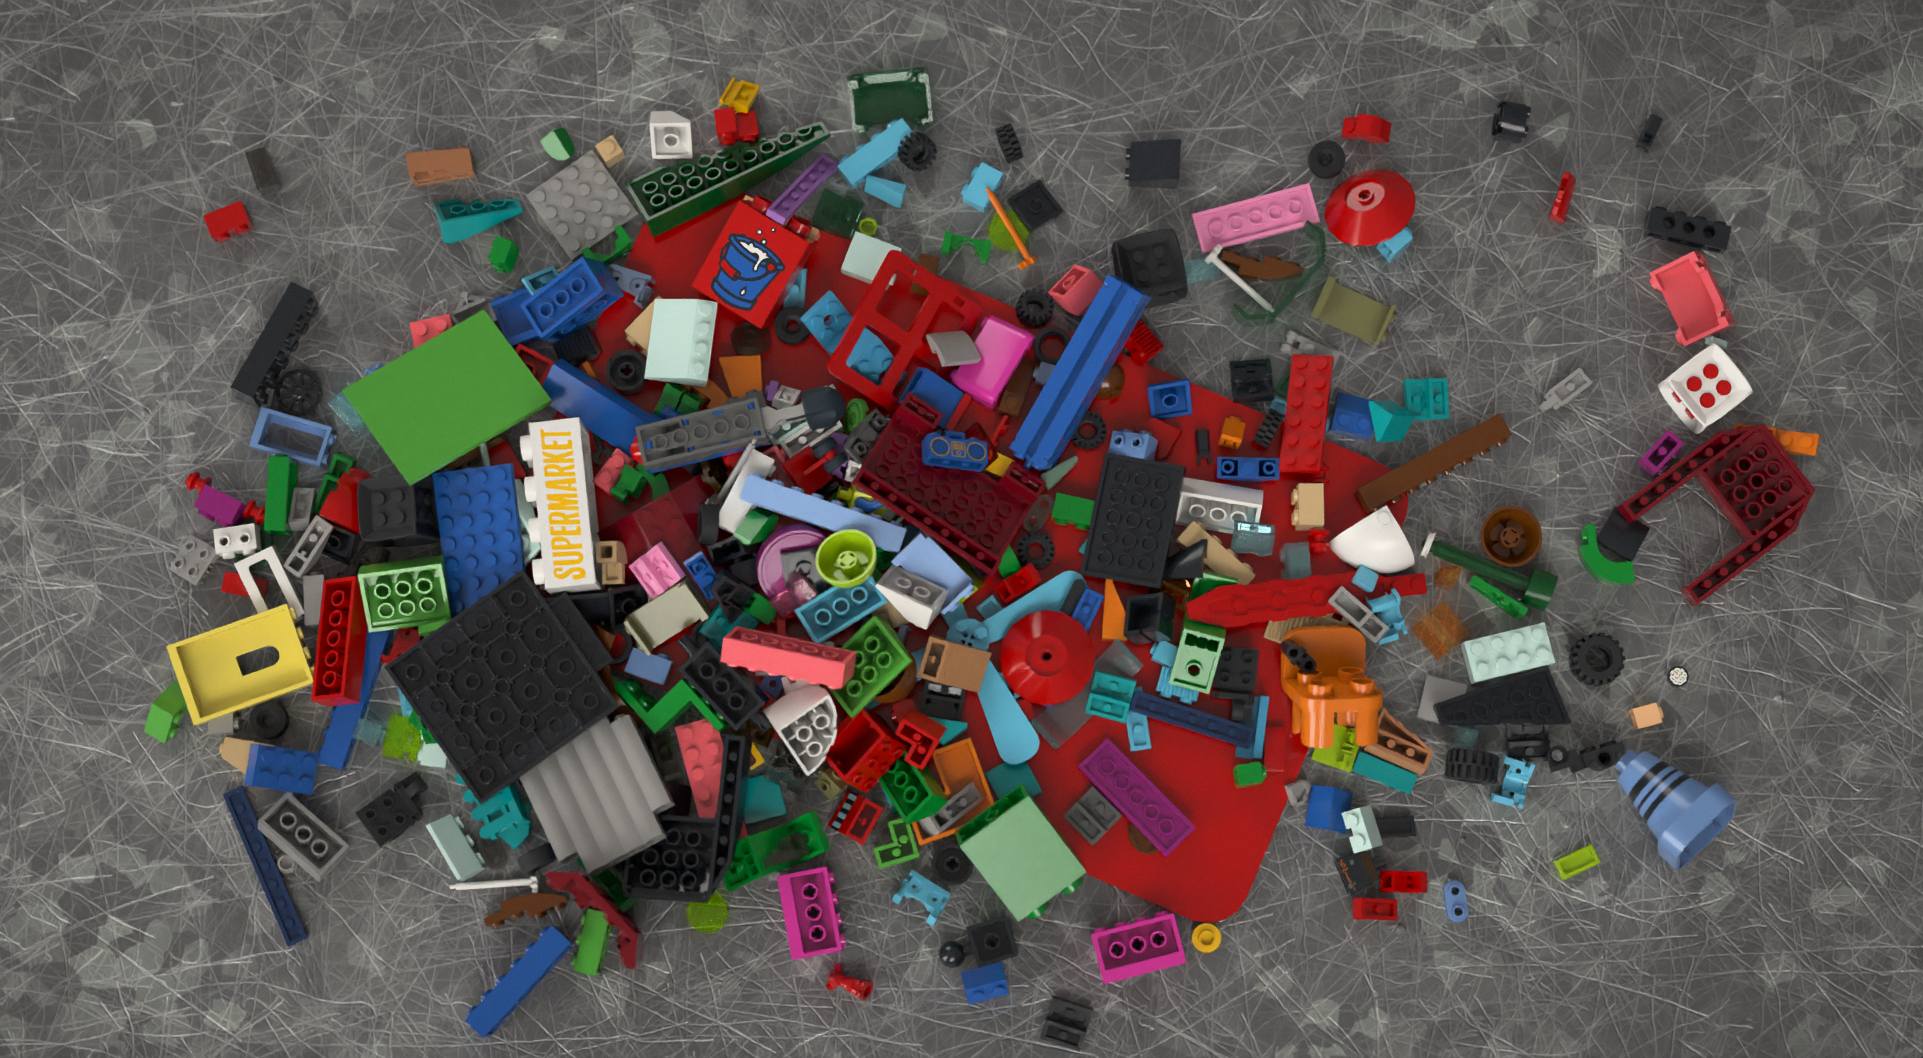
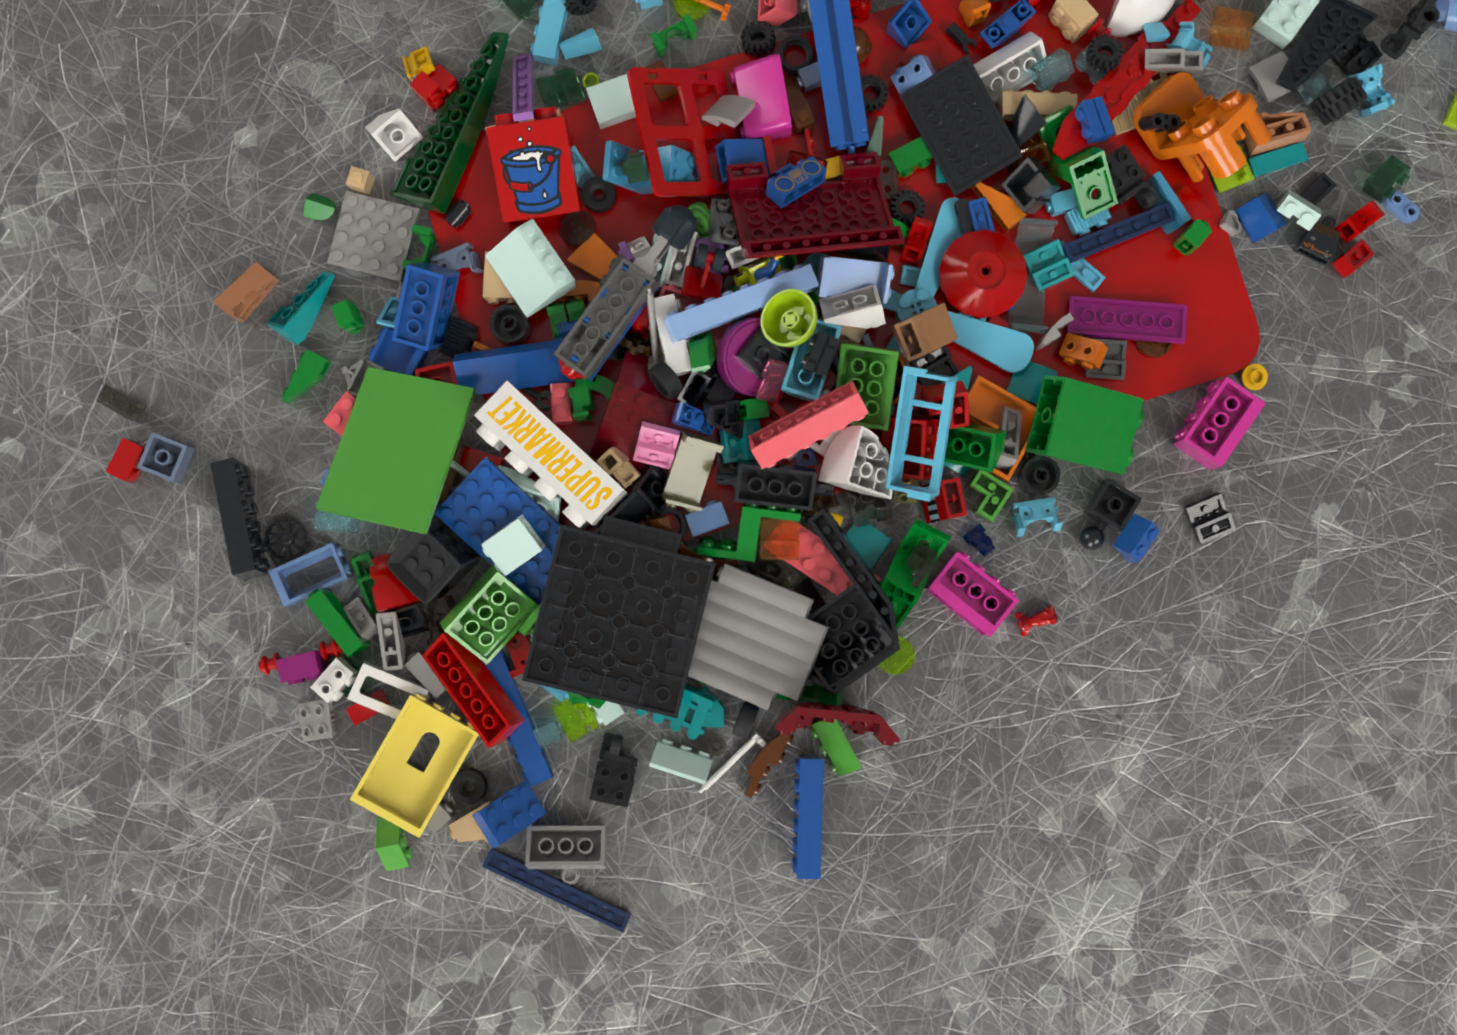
camera: 35 degrees left, 5 degrees up
none -> sand blue brick [137,432,196,483]
none -> green slope [282,349,332,405]
none -> black brick [444,200,472,229]
none -> light aqua brick [481,514,546,576]
none -> clear green brick [621,149,649,184]
none -> clear orange slope [760,518,800,560]
none -> black brick [801,332,841,379]
none -> medium azure piece [886,366,957,502]
none -> clear blue plate [963,524,996,557]
none -> light grey slope [1035,313,1074,352]
none -> orange brick [1059,333,1108,370]
none -> blue brick [1075,96,1115,144]
none -> black tyre [1086,34,1124,73]
none -> clear green brick [1363,155,1411,203]

